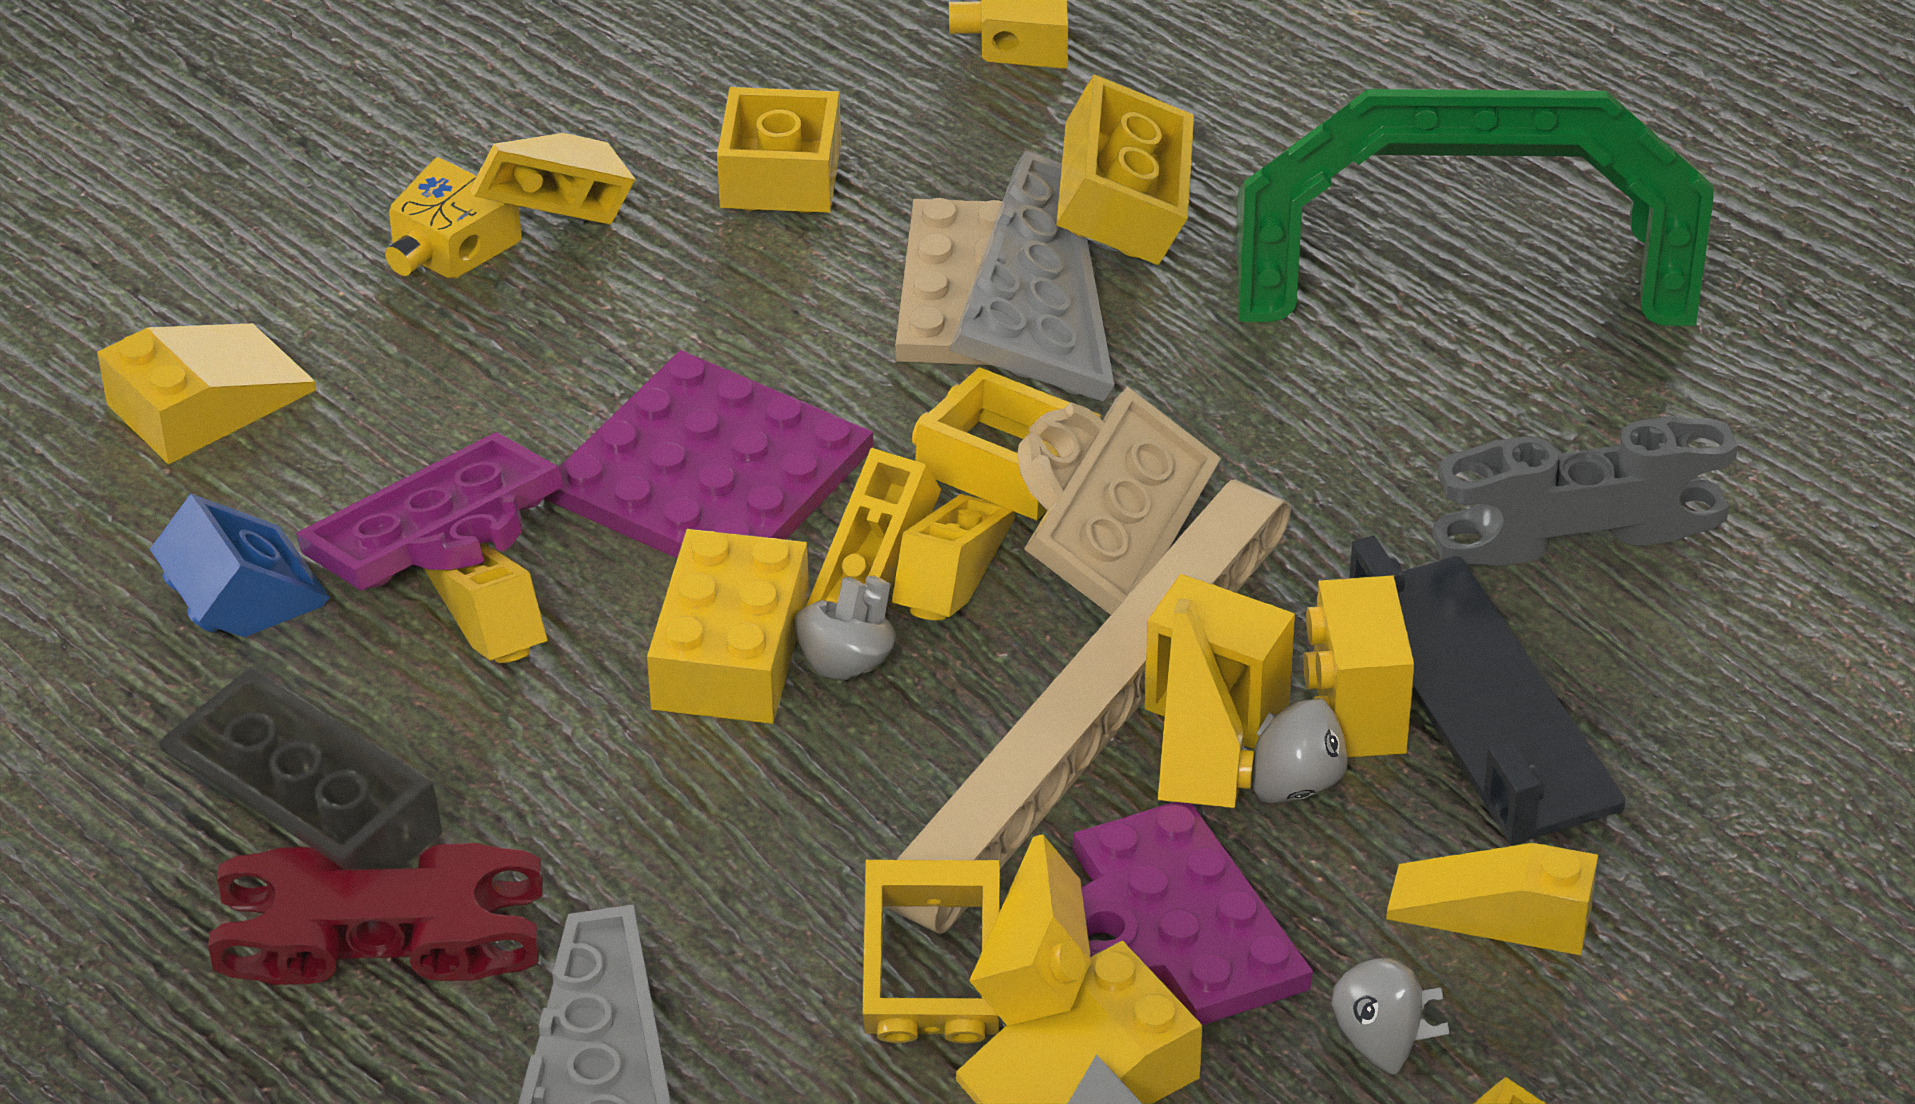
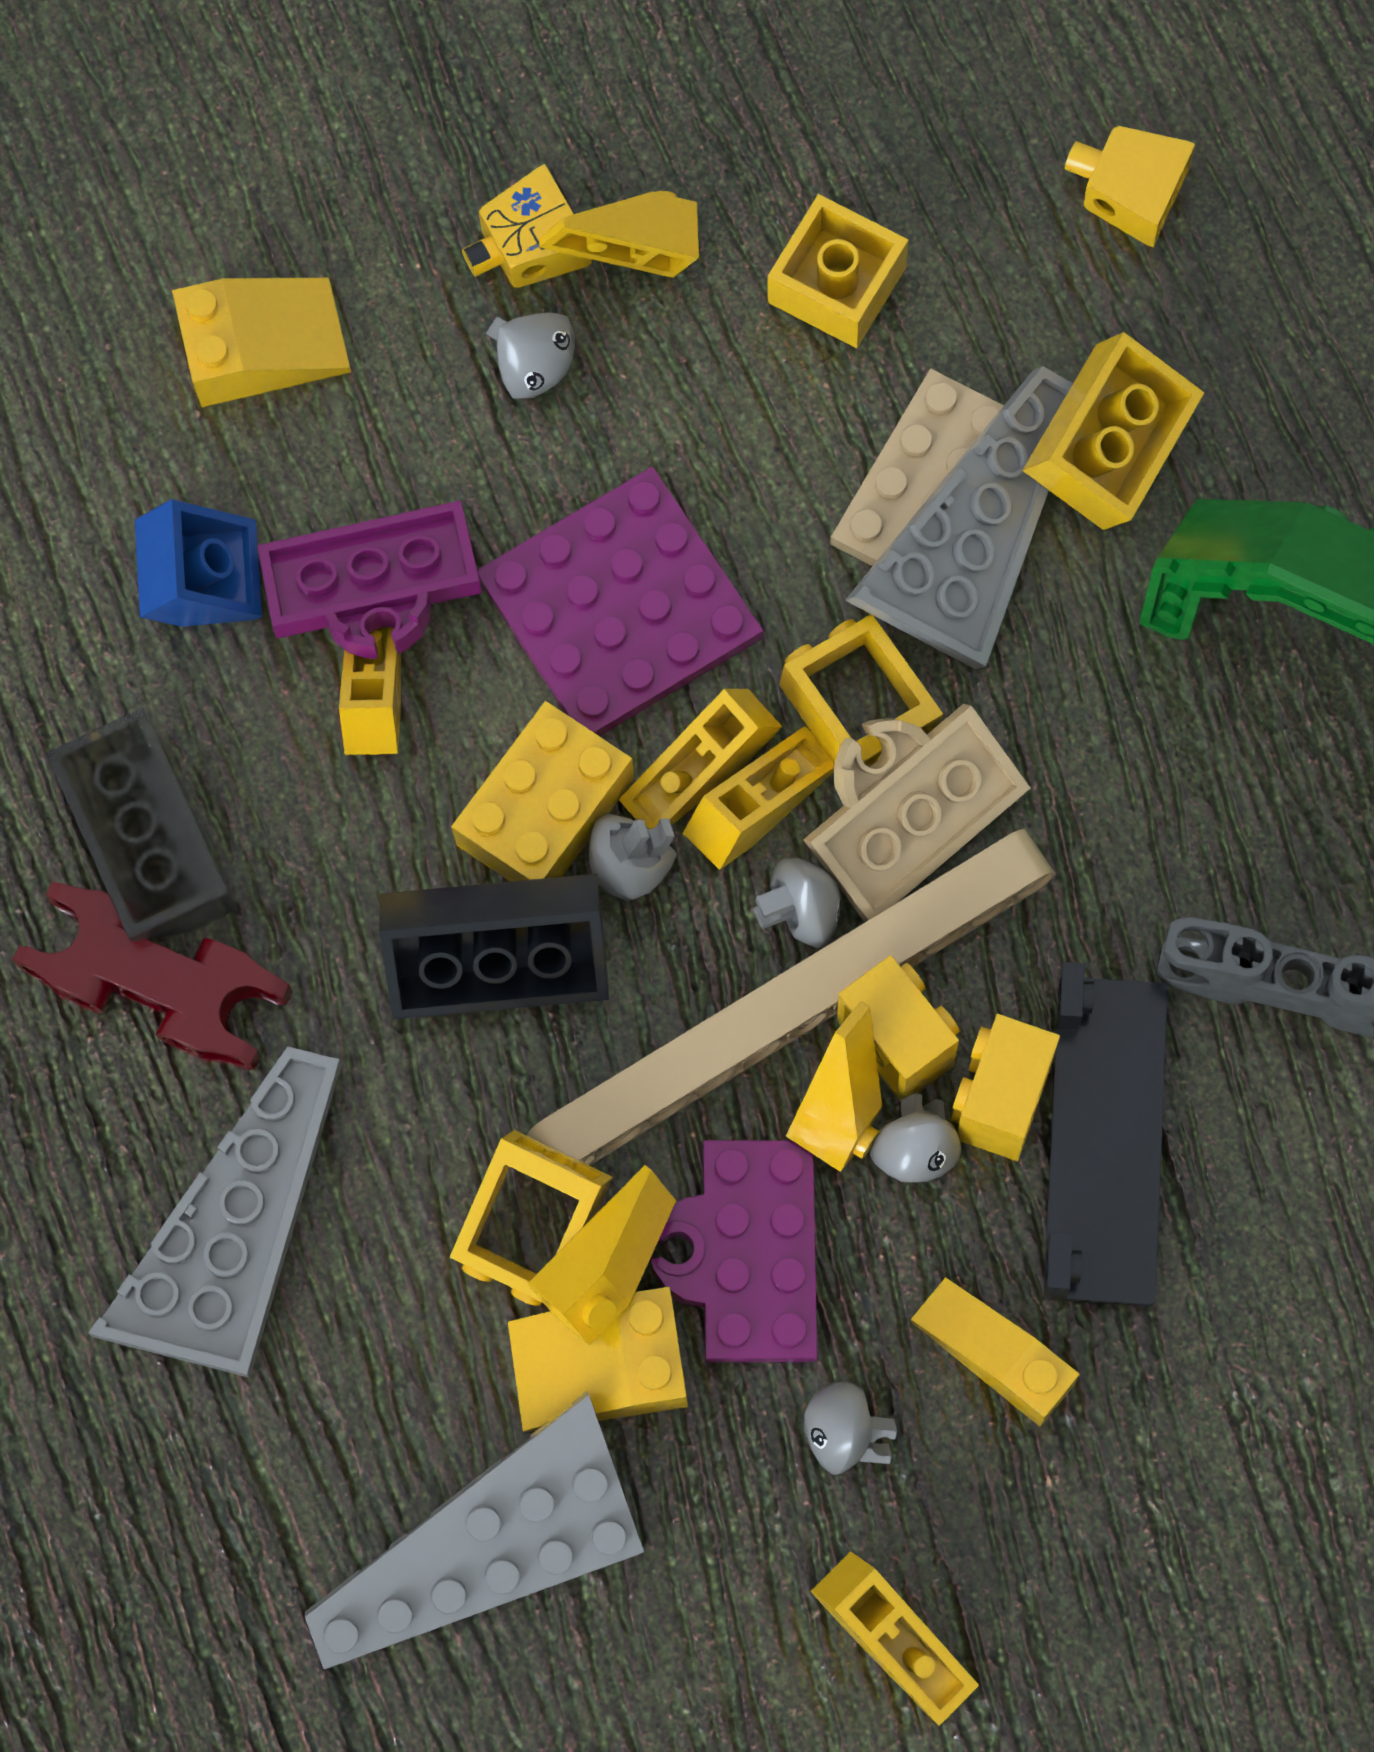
camera: 30 degrees right, 30 degrees up
none -> black brick [379,874,609,1020]
none -> light grey piece [485,312,575,398]
none -> light grey piece [753,858,842,948]

